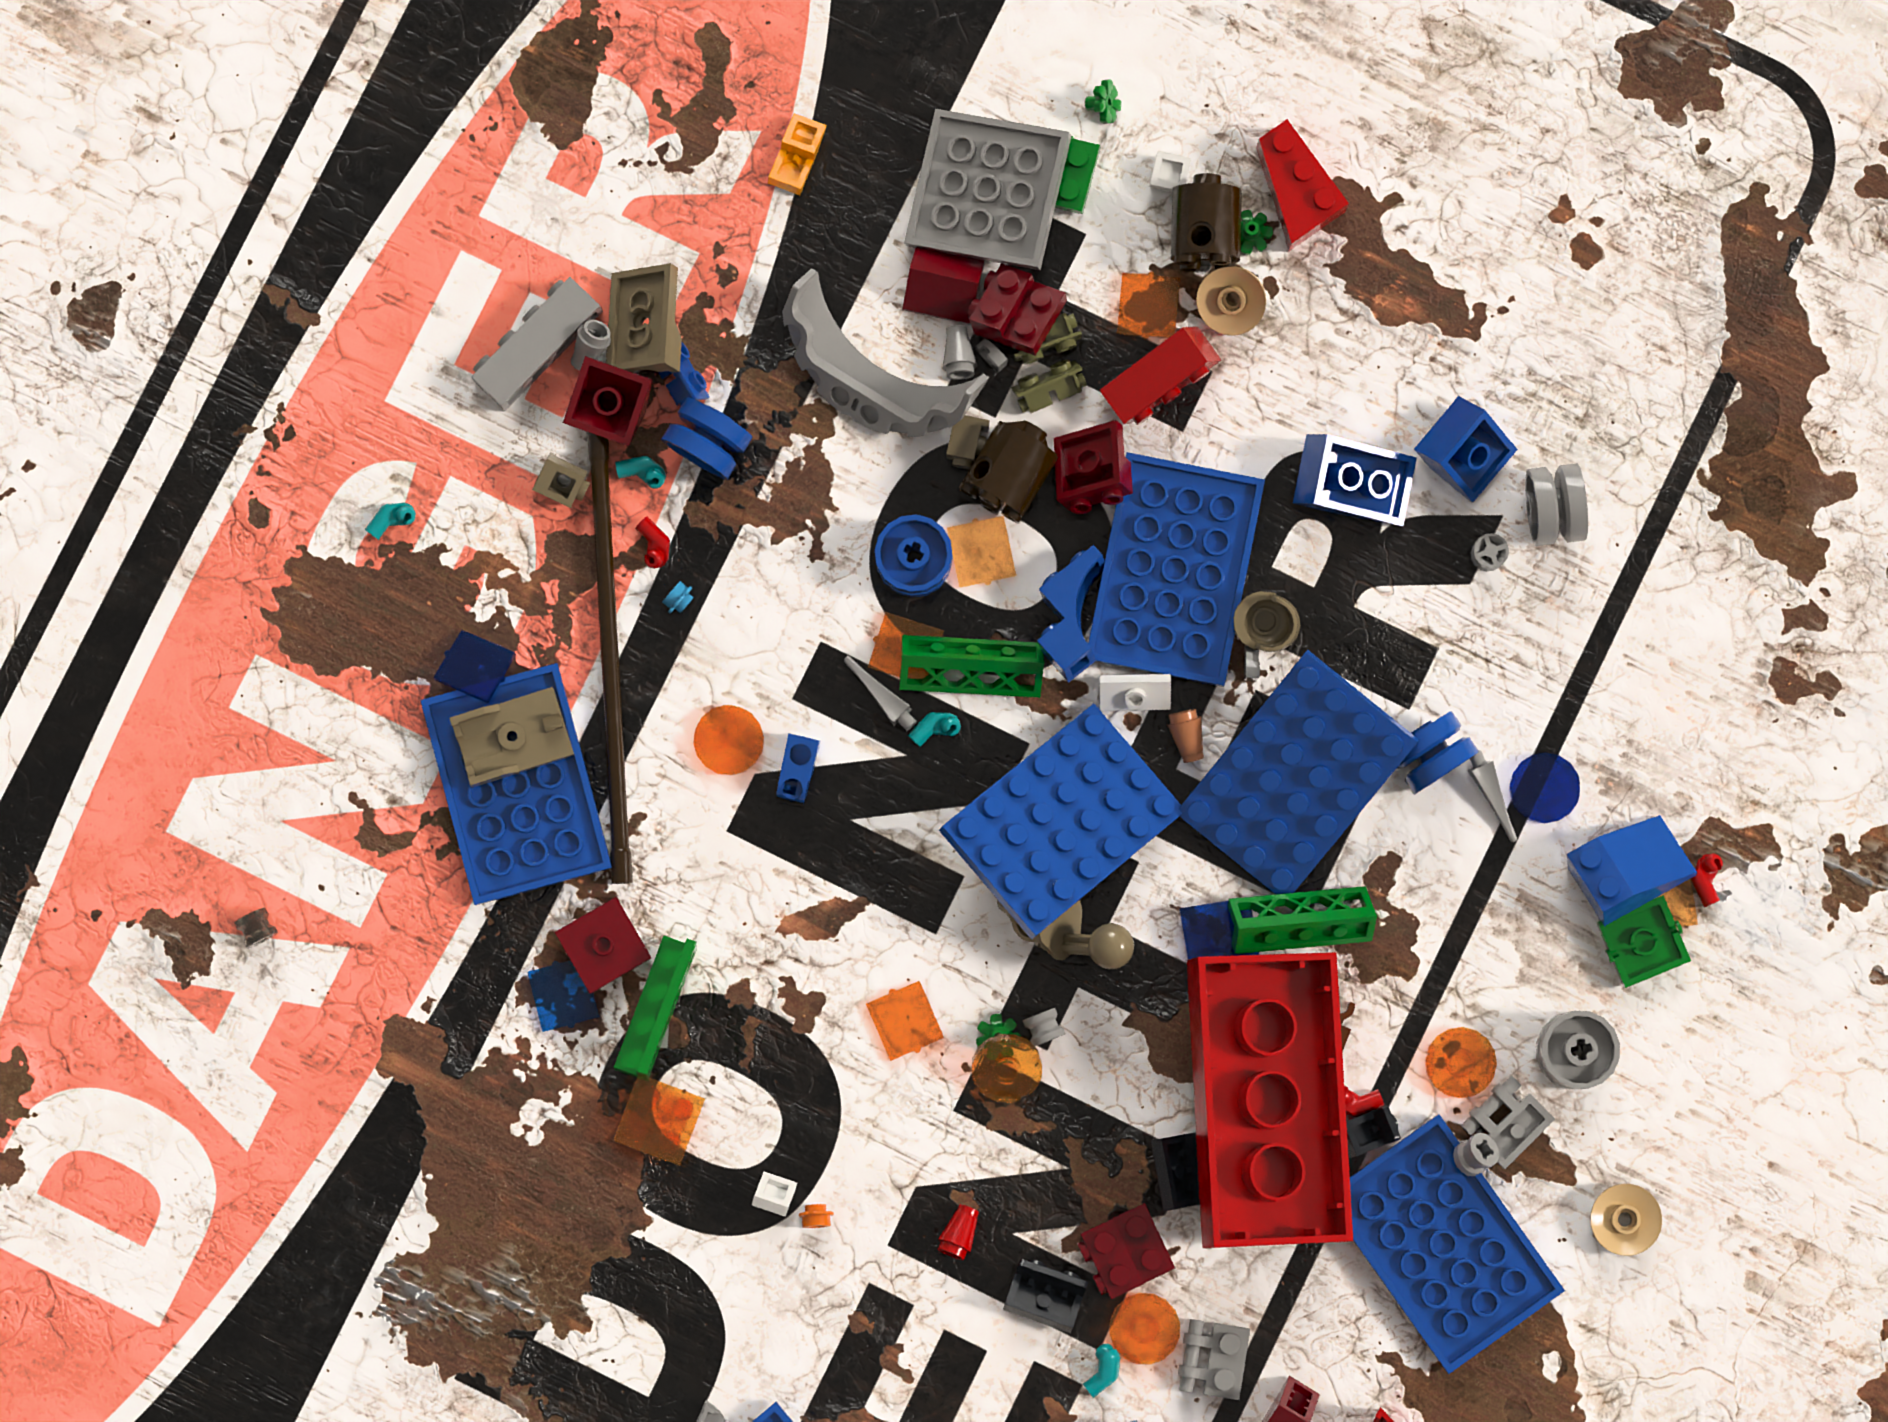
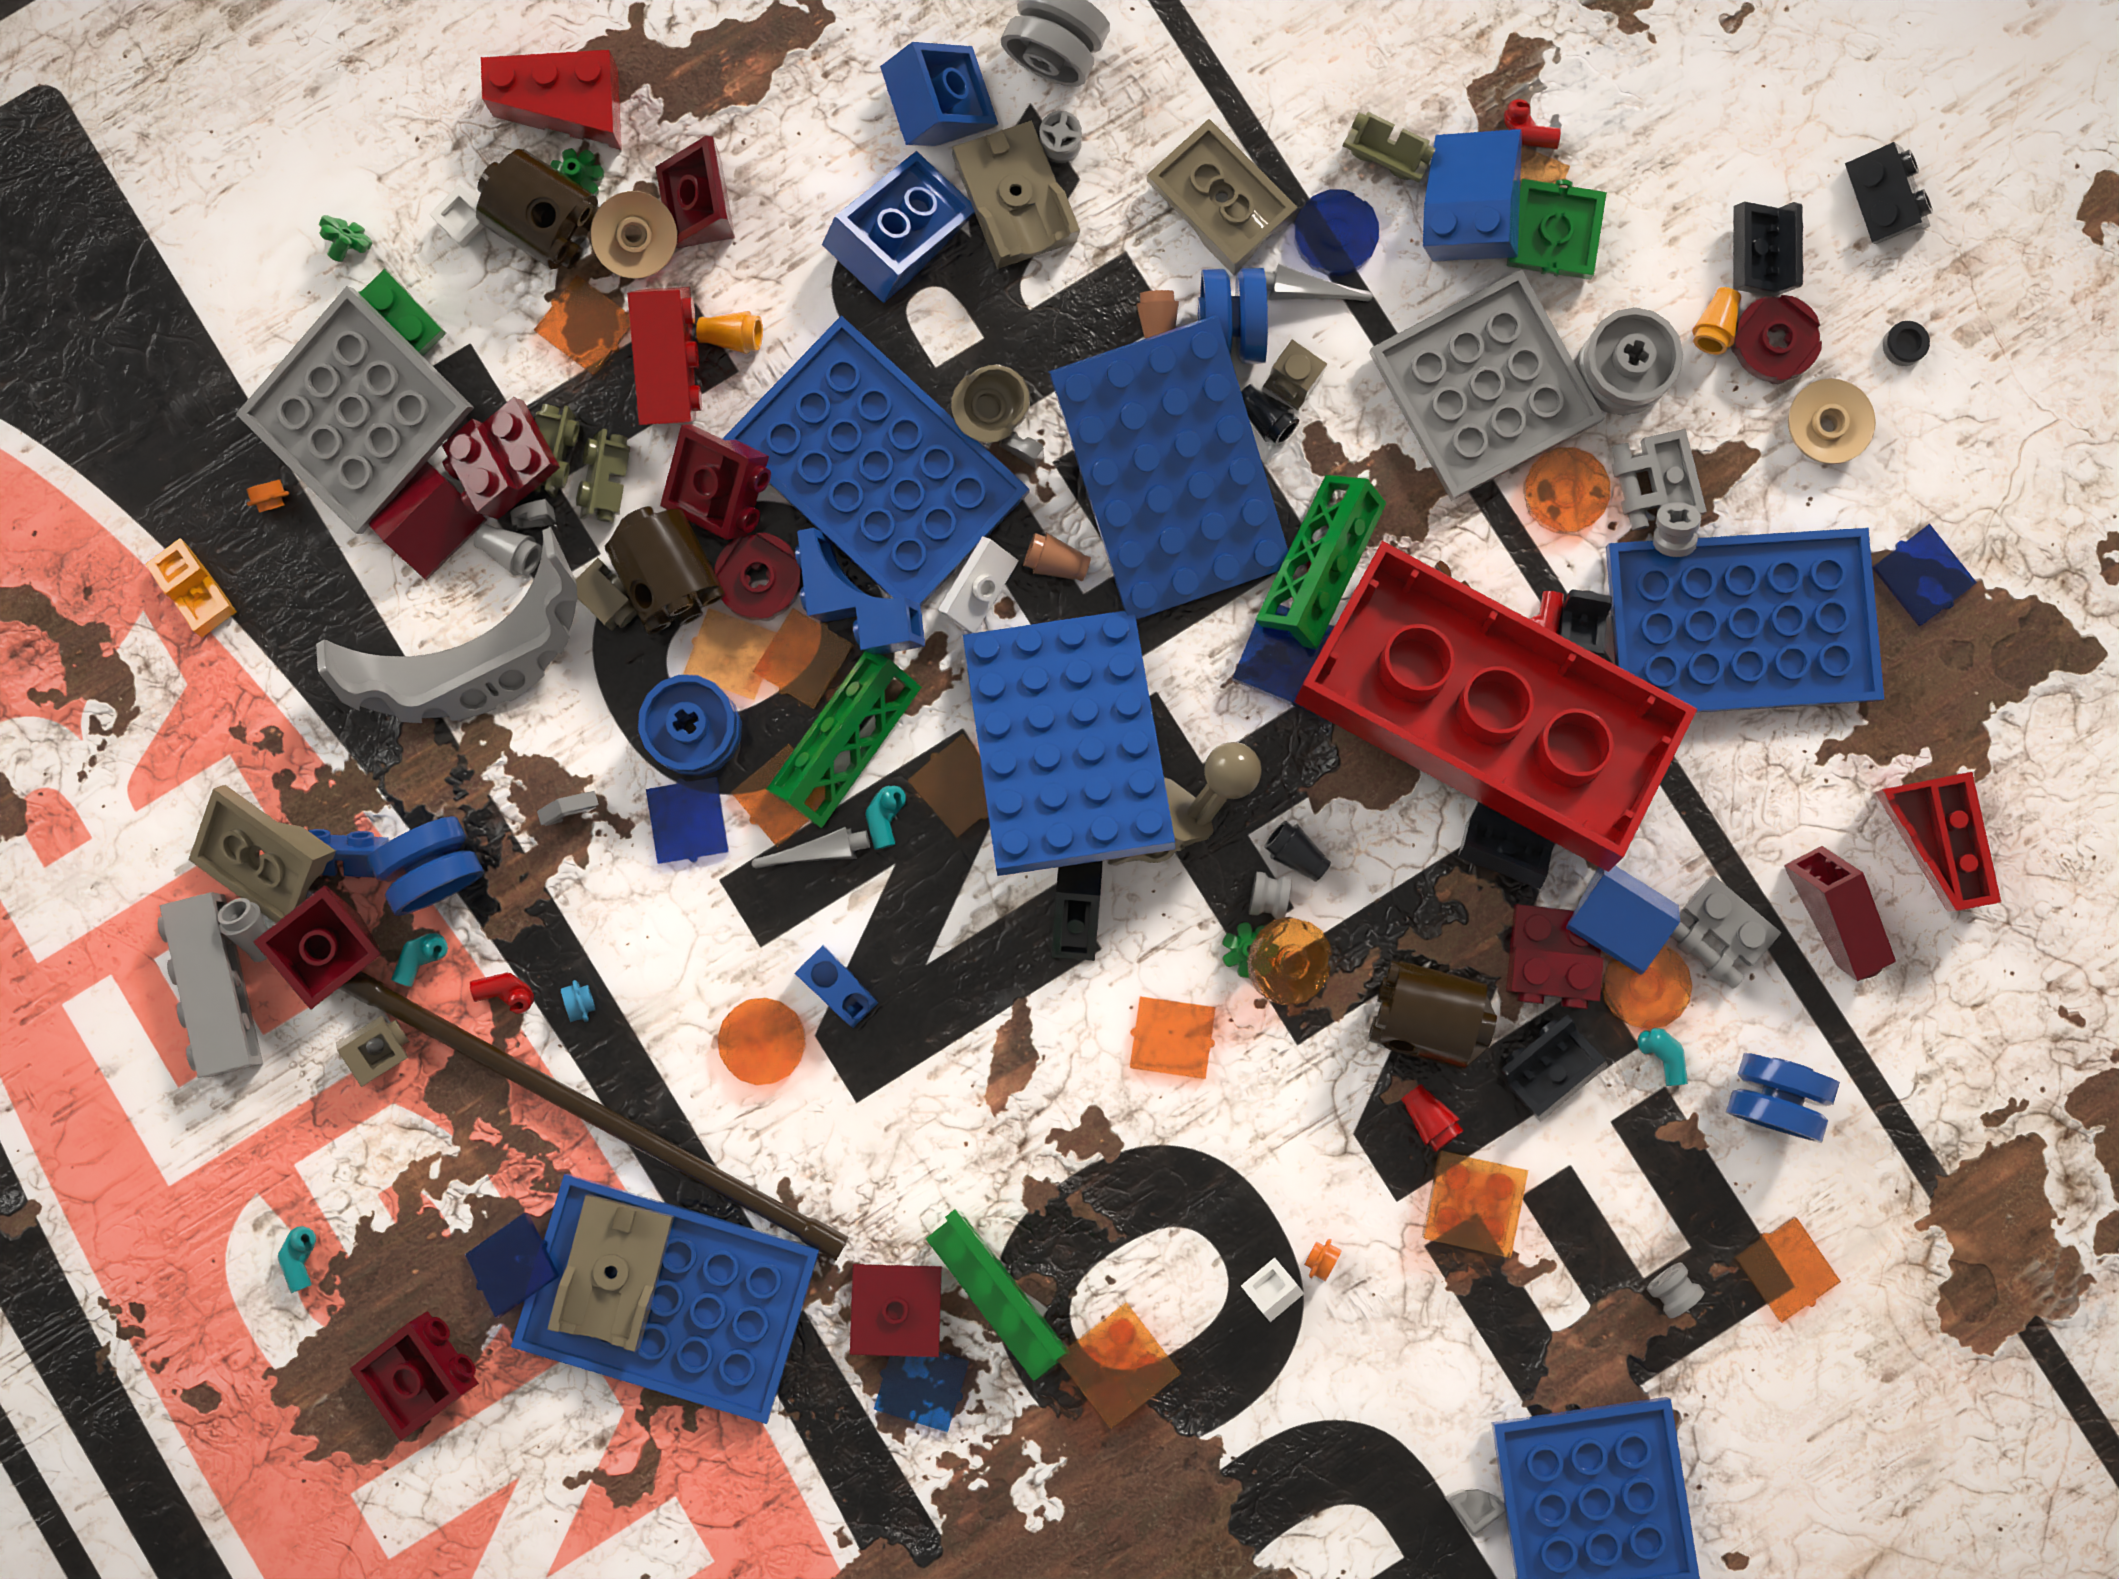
camera: 60 degrees left, 0 degrees up
none -> orange plate [246,479,289,513]
none -> dark red plate [349,1311,479,1442]
none -> light grey tile [537,791,599,826]
none -> clear blue piece [646,777,729,864]
none -> dark red slope [655,135,735,249]
none -> light orange cone [696,311,763,354]
none -> dark red plate [715,533,802,621]
none -> clear orange piece [753,608,854,709]
none -> clear orange piece [908,734,989,838]
none -> dark tan piece [951,120,1080,269]
none -> black slope [1051,861,1103,961]
none -> nougat cone [1136,290,1179,339]
none -> dark tan piece [1147,119,1298,276]
none -> black cone [1241,384,1299,446]
none -> dark tan brick [1263,339,1327,411]
none -> black cone [1264,821,1331,882]
none -> olive hinge [1342,111,1436,183]
none -> dark brown cylinder [1368,961,1497,1070]
none -> light grey plate [1369,269,1605,501]
none -> clear orange plate [1422,1150,1529,1258]
none -> blue slope [1566,865,1680,975]
none -> light orange cone [1692,287,1742,355]
none -> dark red plate [1731,295,1822,385]
none -> black bracket [1733,201,1804,297]
none -> black bracket [1845,142,1933,244]
none -> clear blue piece [1872,523,1977,626]
none -> black tile [1882,321,1930,366]

